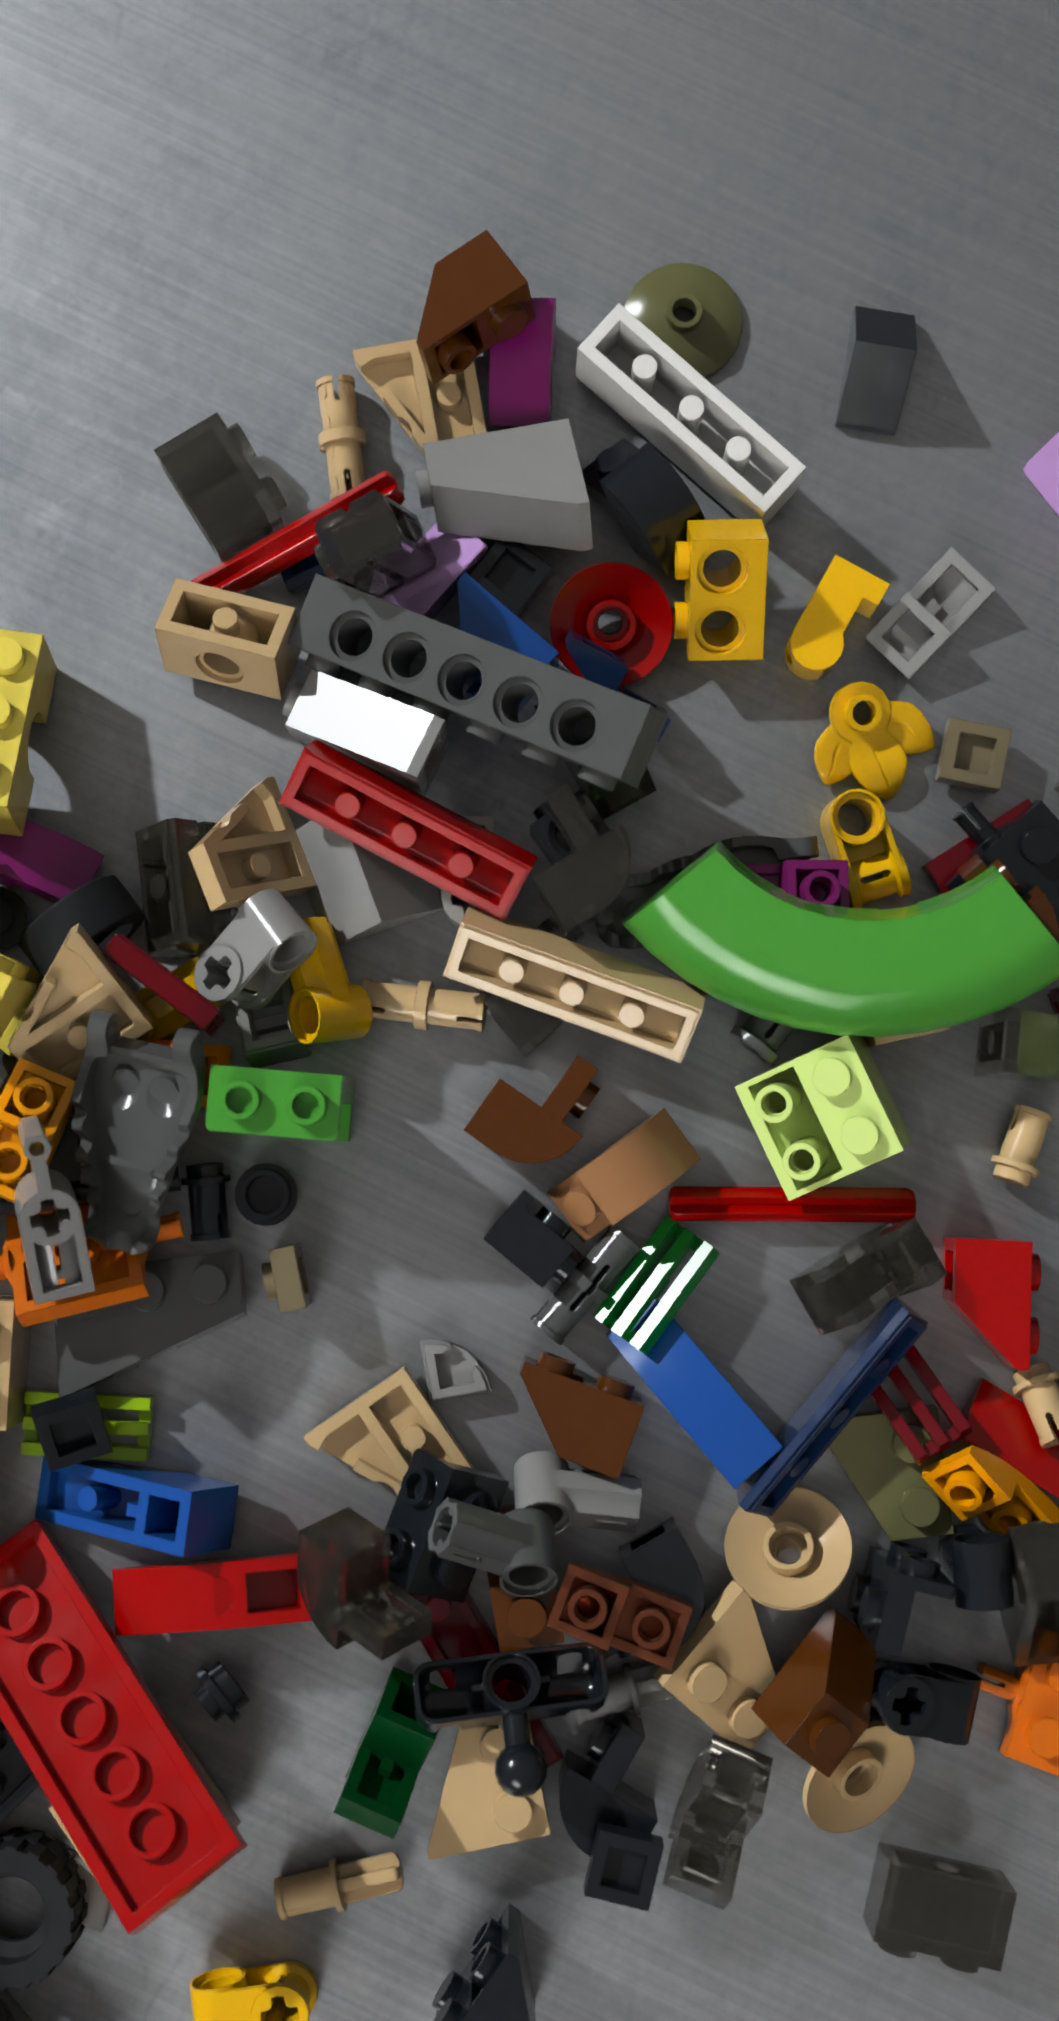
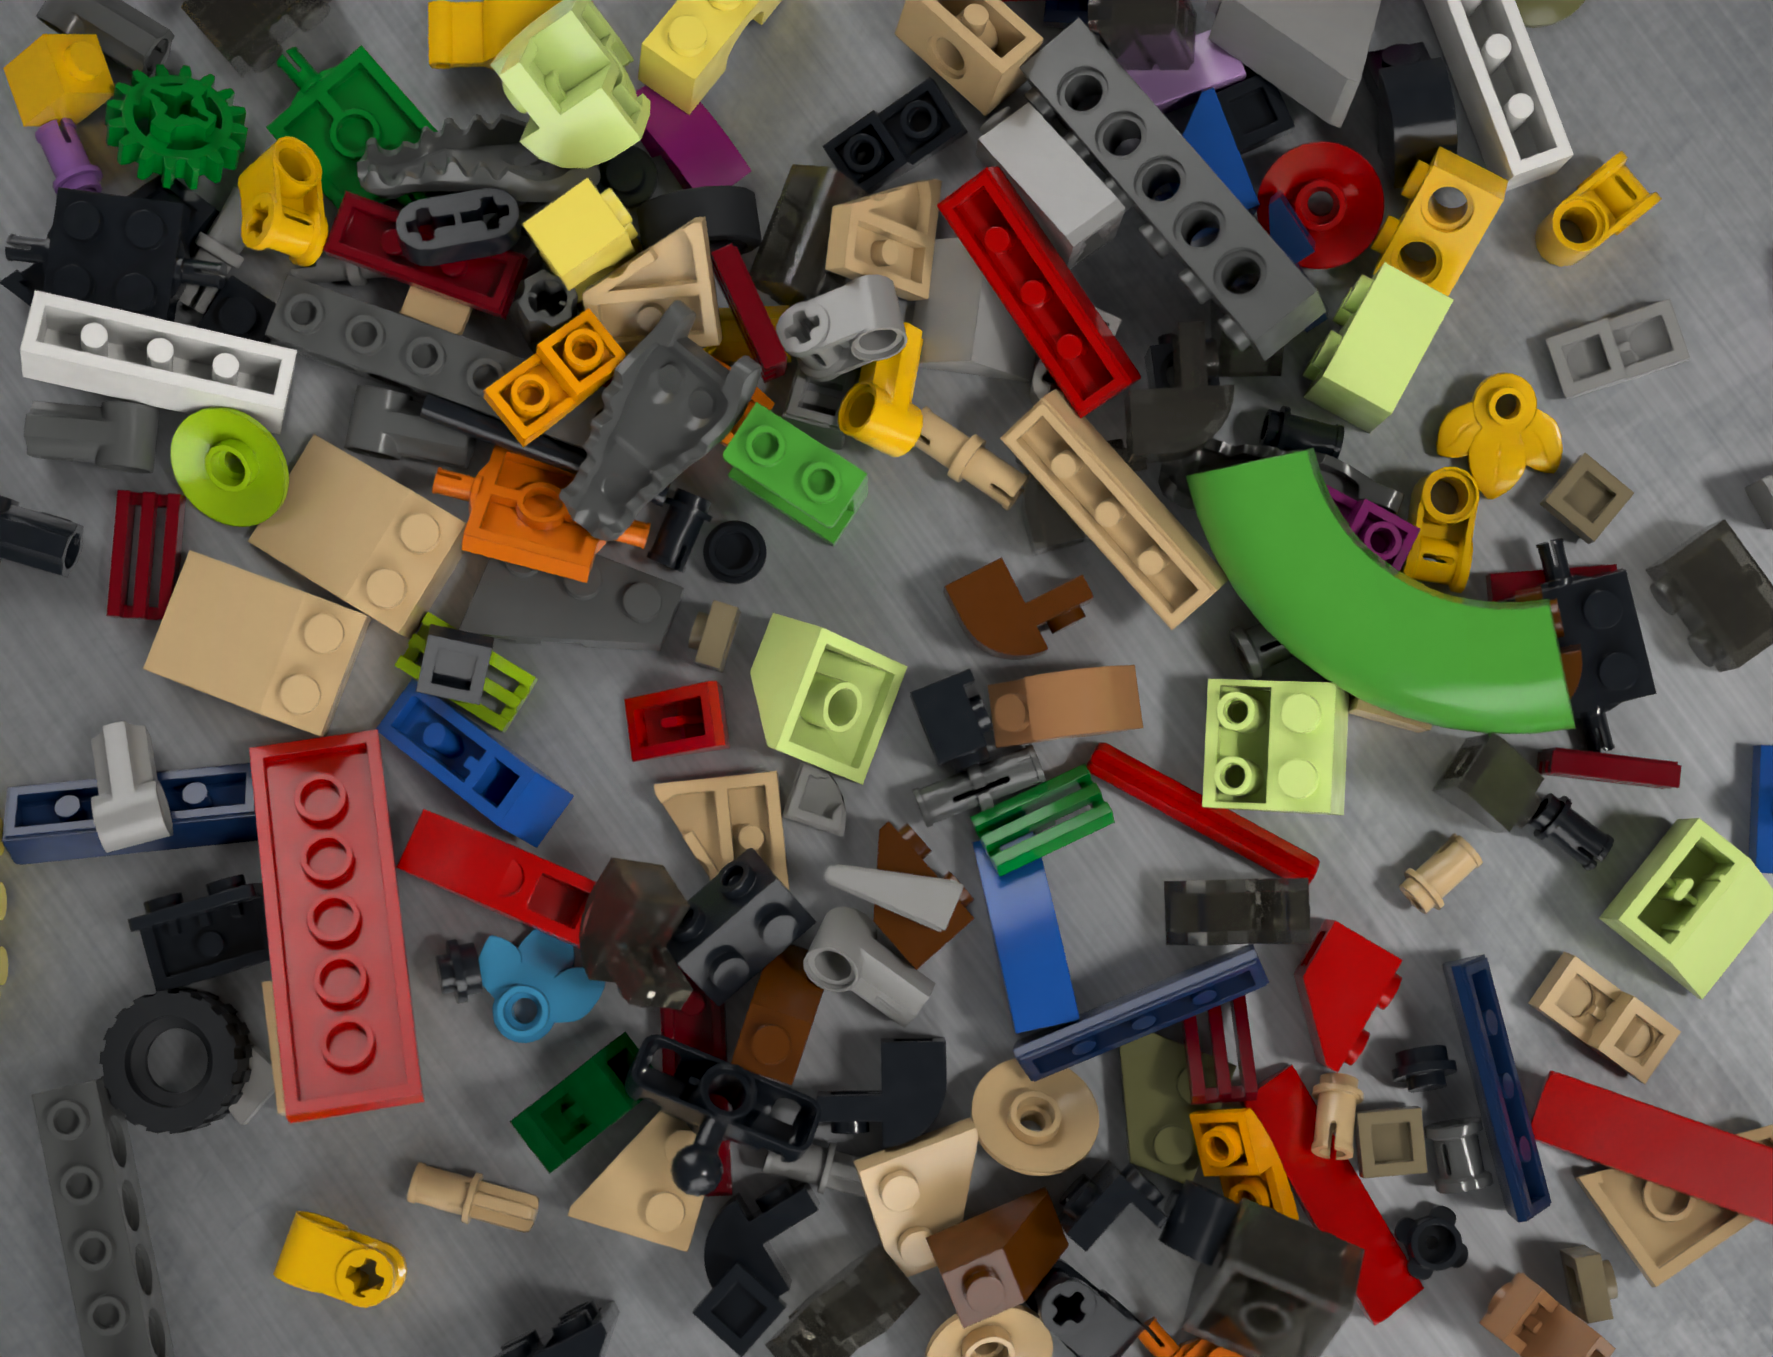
camera: 30 degrees right, 0 degrees up
light grey piece [14,1115,95,1305] -> none
dark grey piece [428,1497,558,1597] -> none
copper slope [547,1561,694,1670] -> none
yellow leg [784,555,890,680] -> none
black slope [835,306,917,436] -> none
none -> dark azure plate [478,929,606,1043]
none -> red slope [624,681,730,762]
none -> yellowish green slope [750,613,908,785]
none -> black slope [822,77,968,199]
none -> light grey slope [823,864,965,932]
none -> black pin [1259,406,1345,459]
none -> yellowish green brick [1302,262,1454,433]
none -> yellow piece [1535,151,1662,267]

